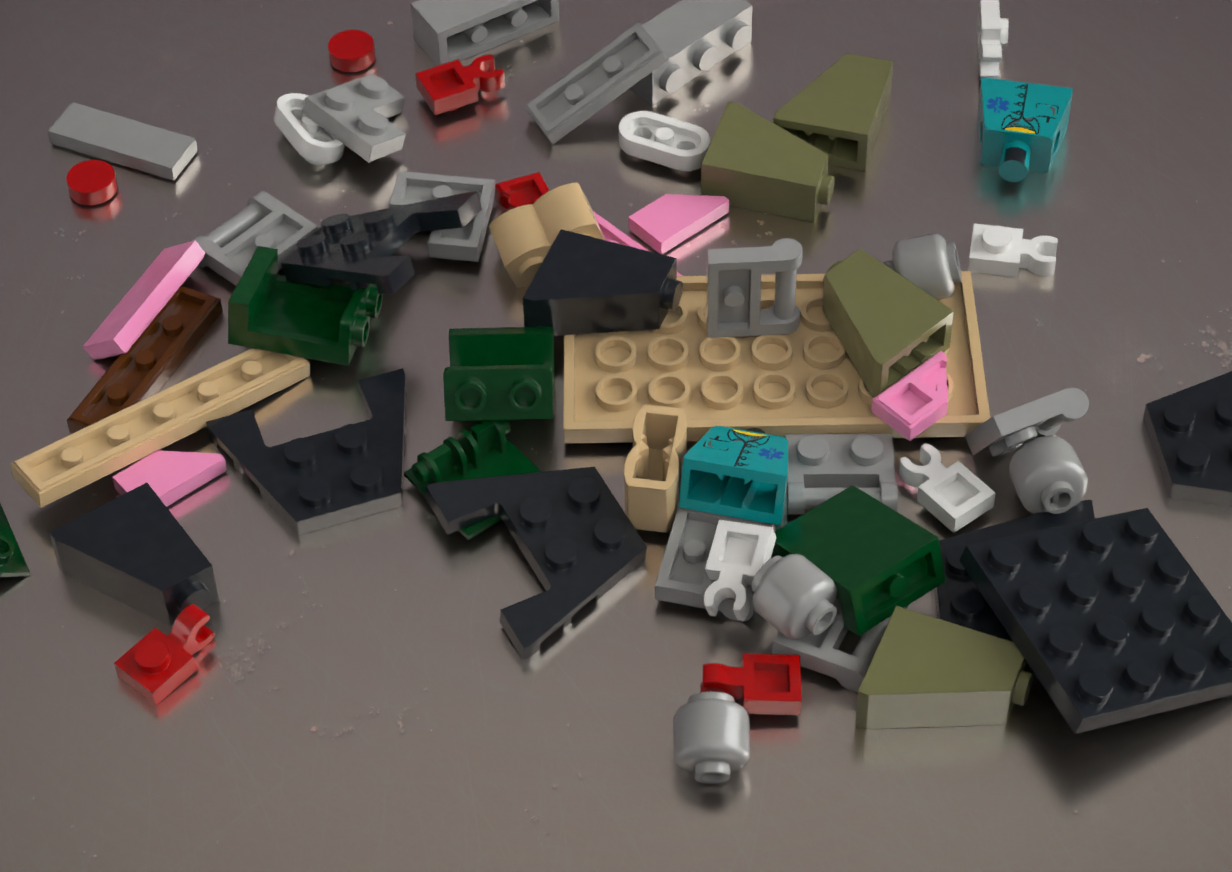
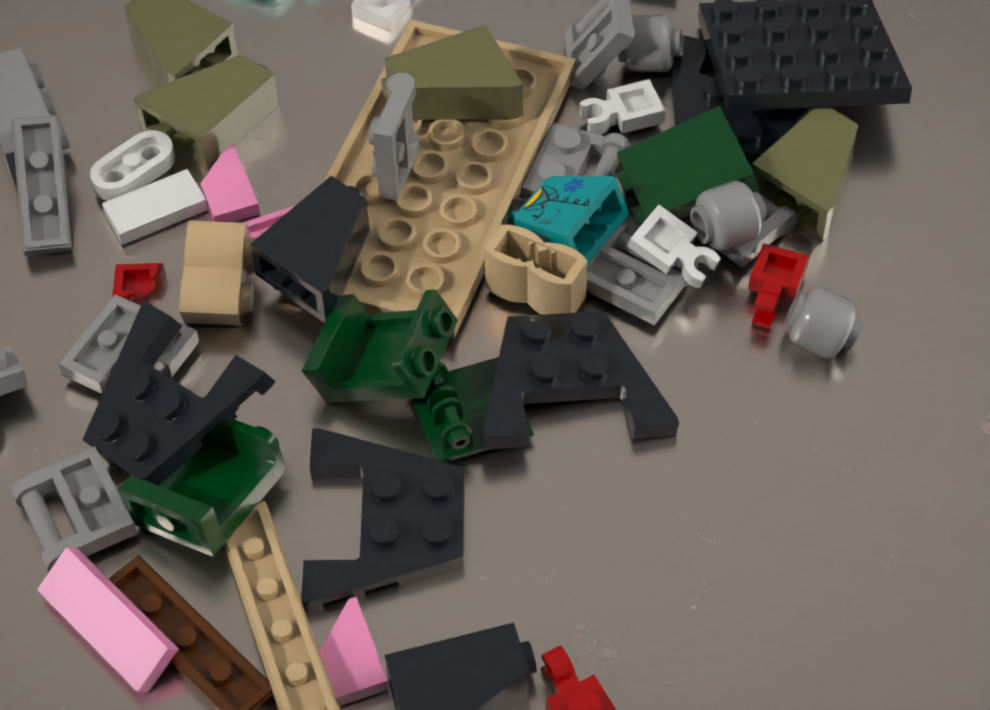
camera: 70 degrees left, 5 degrees up
bright pink tile [871,351,948,441] -> none
light grey head [884,233,962,300] -> none
none -> white tile [102,169,208,245]

